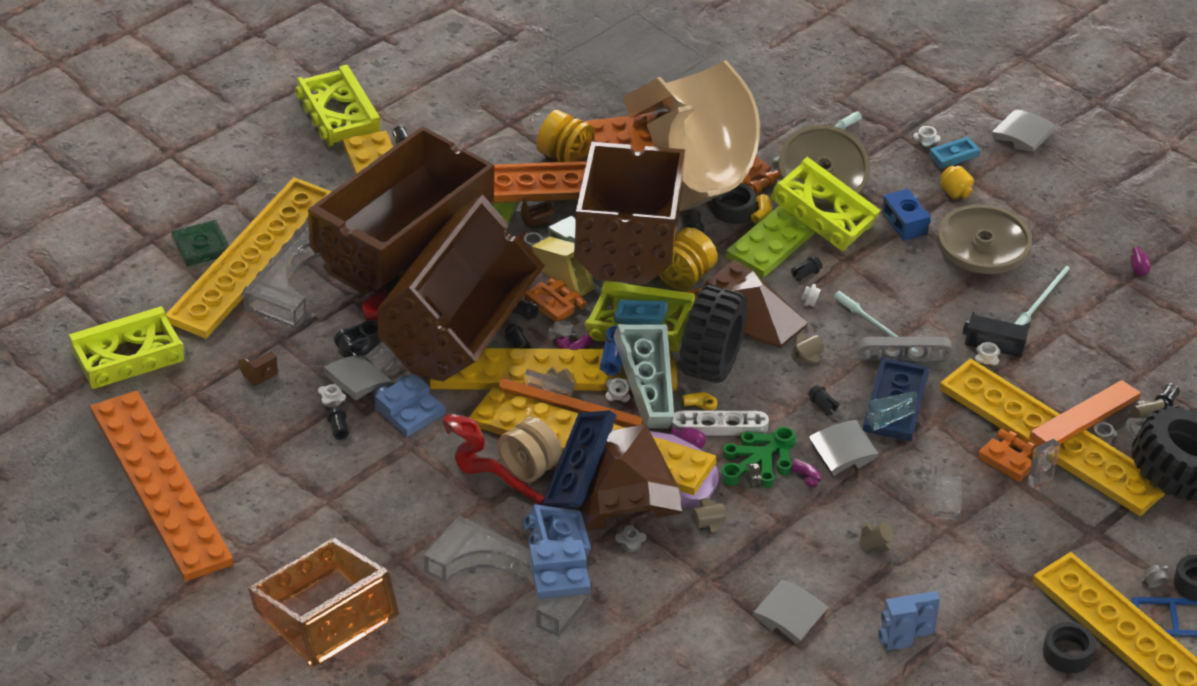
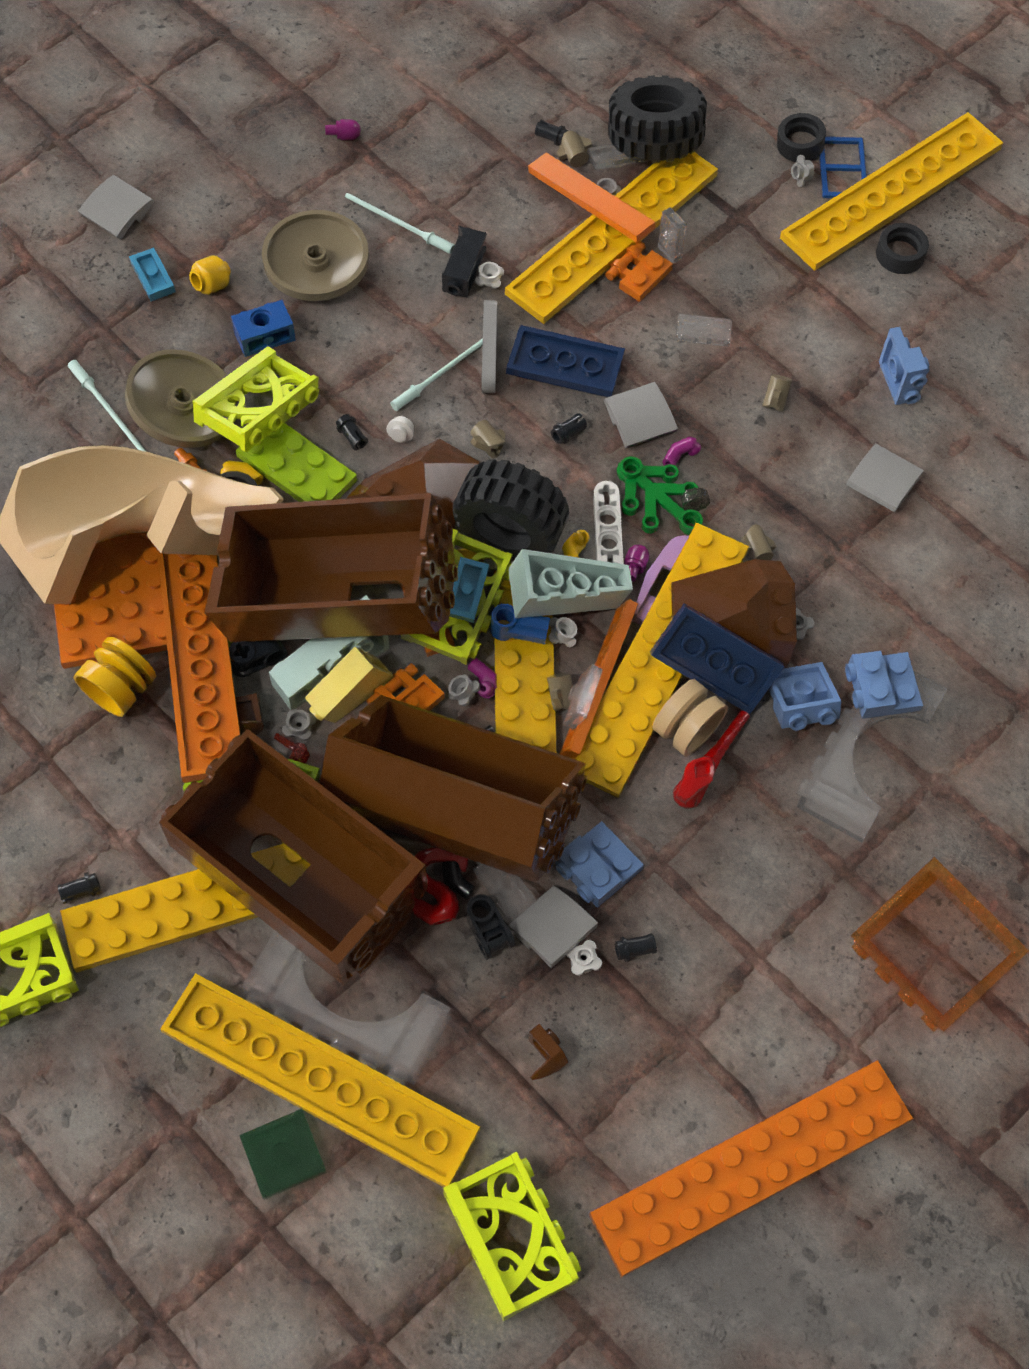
camera: 90 degrees left, 20 degrees up
clear light blue slope [866,391,917,430] -> none
white plate [913,126,940,147] -> none

